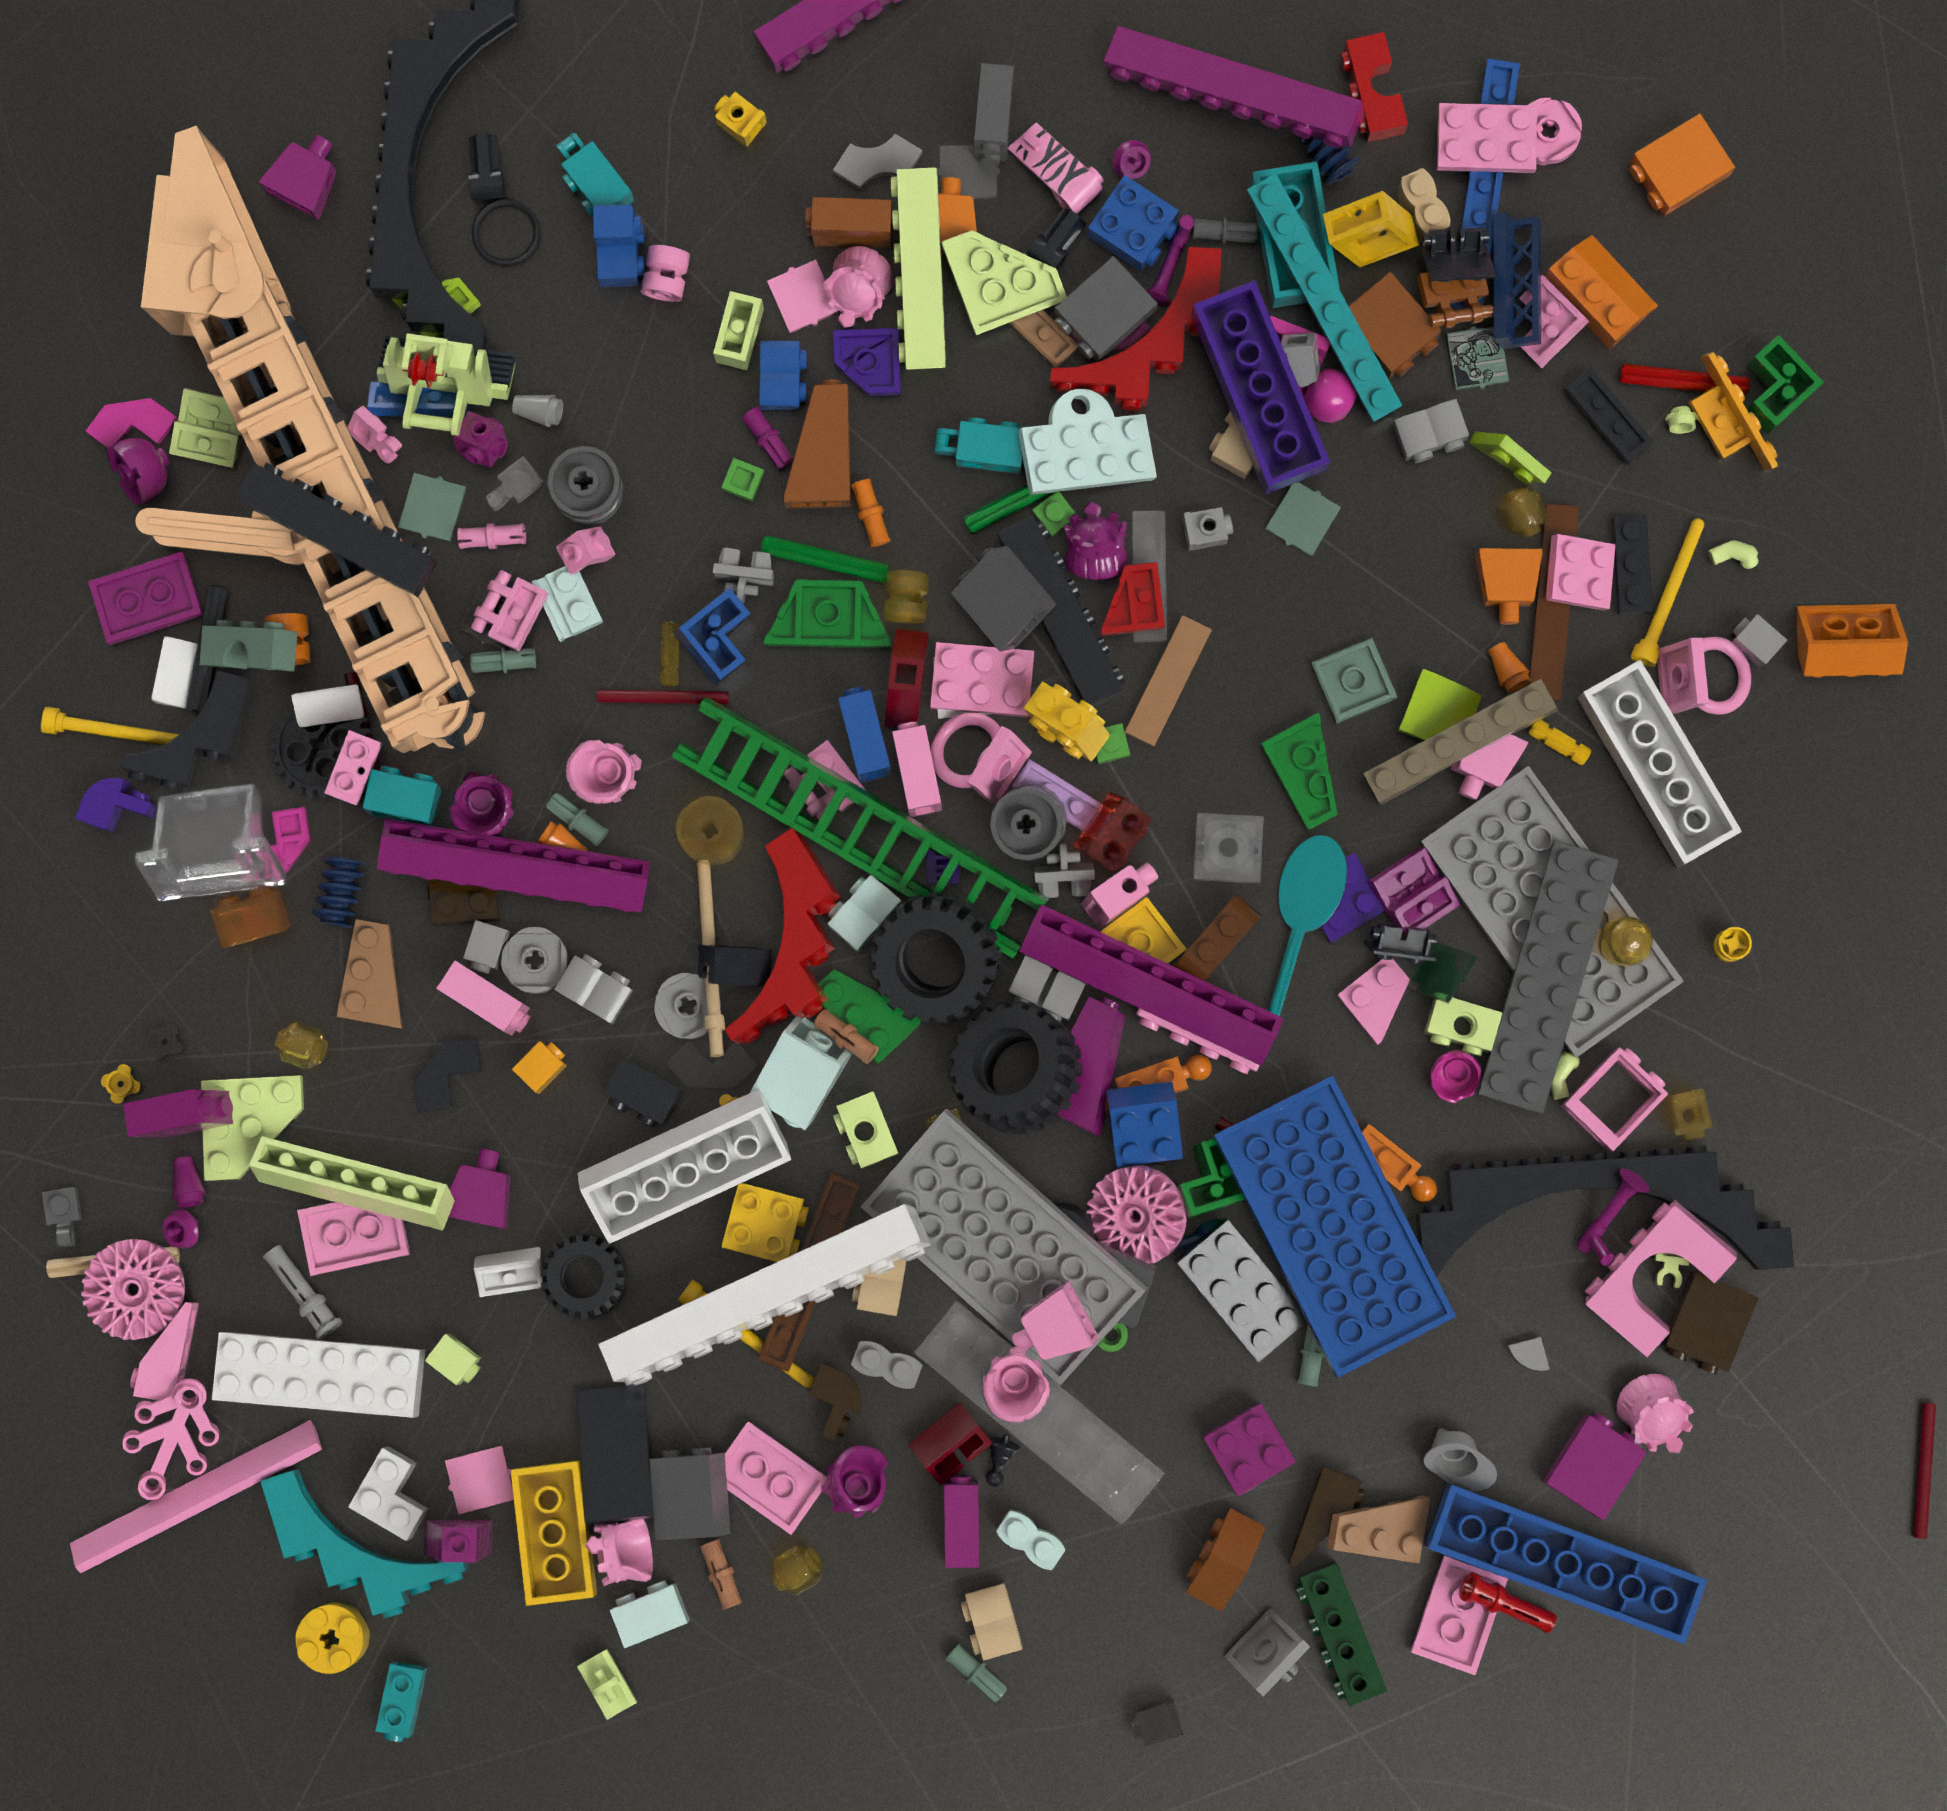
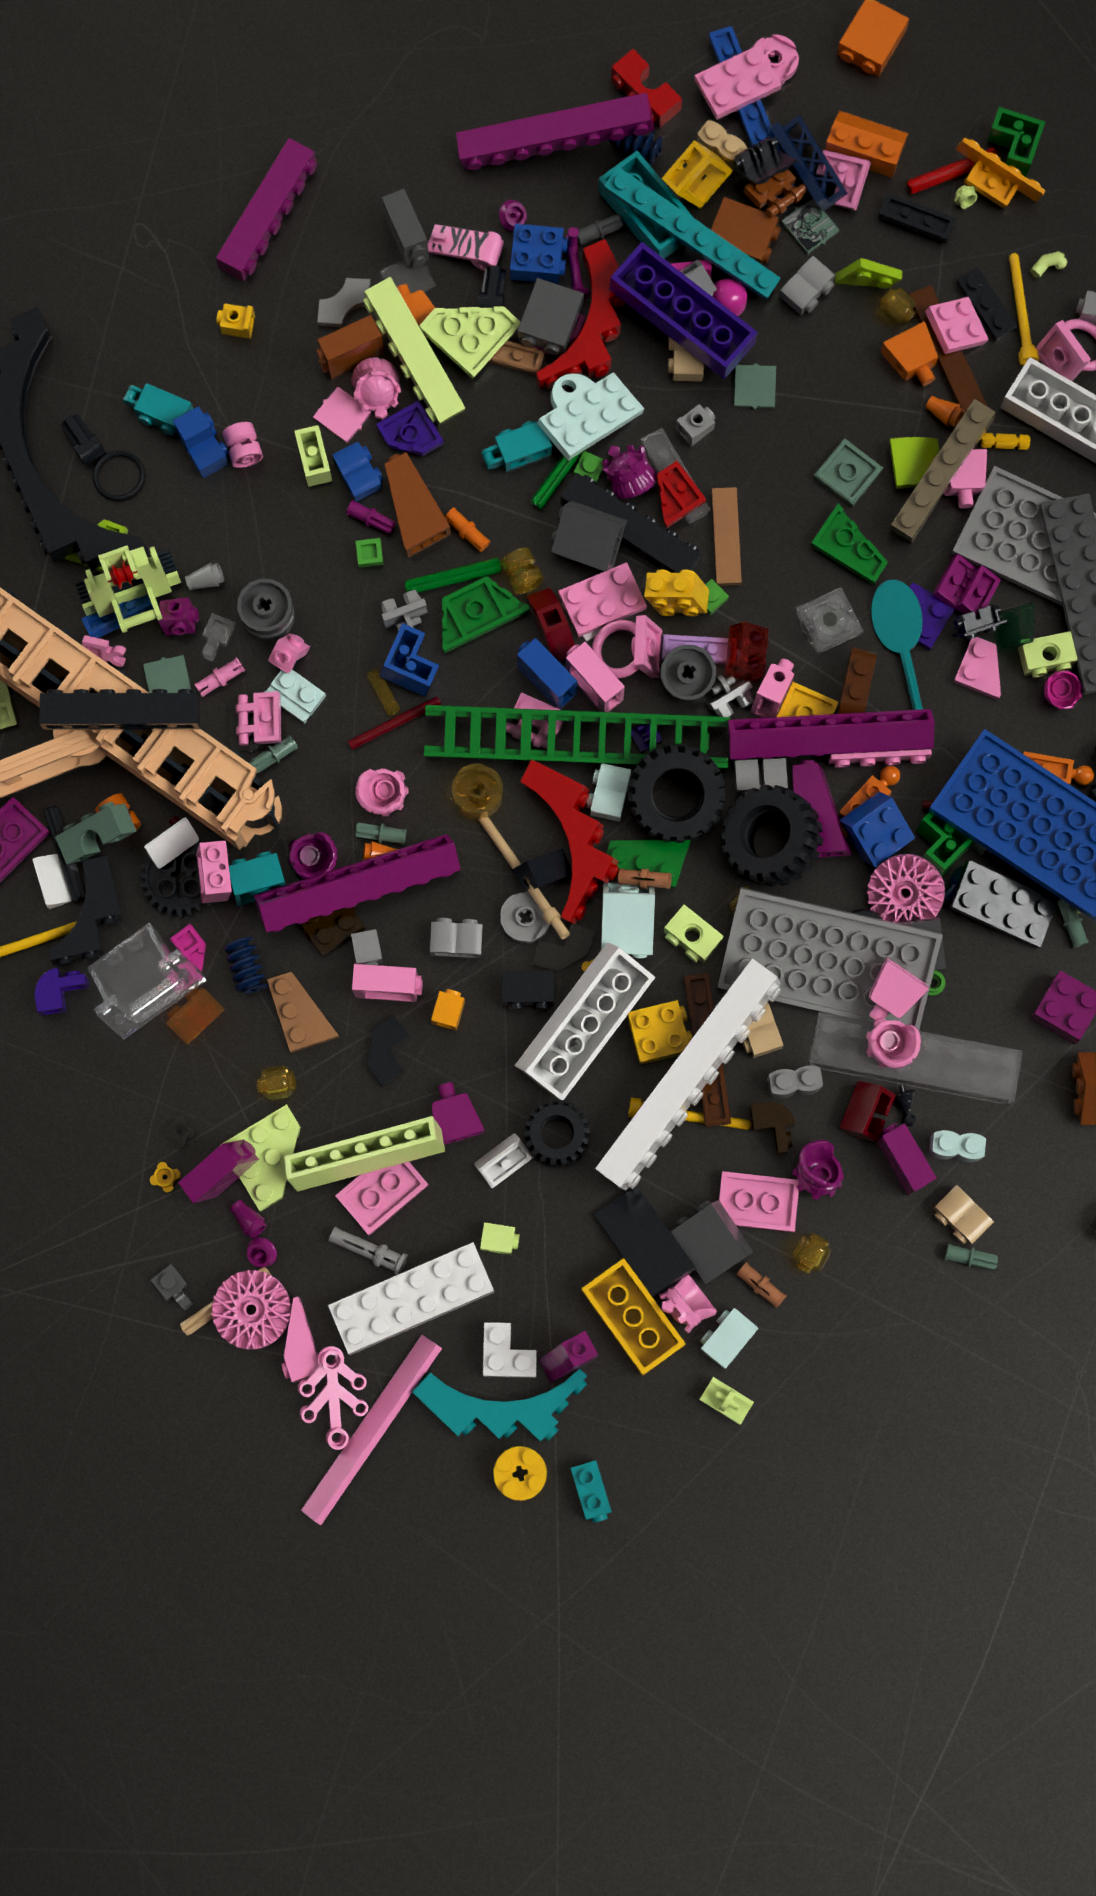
camera: 30 degrees left, 5 degrees down
bright pink piece [445,1445,514,1515] -> none
light grey plate [501,927,569,994] -> none

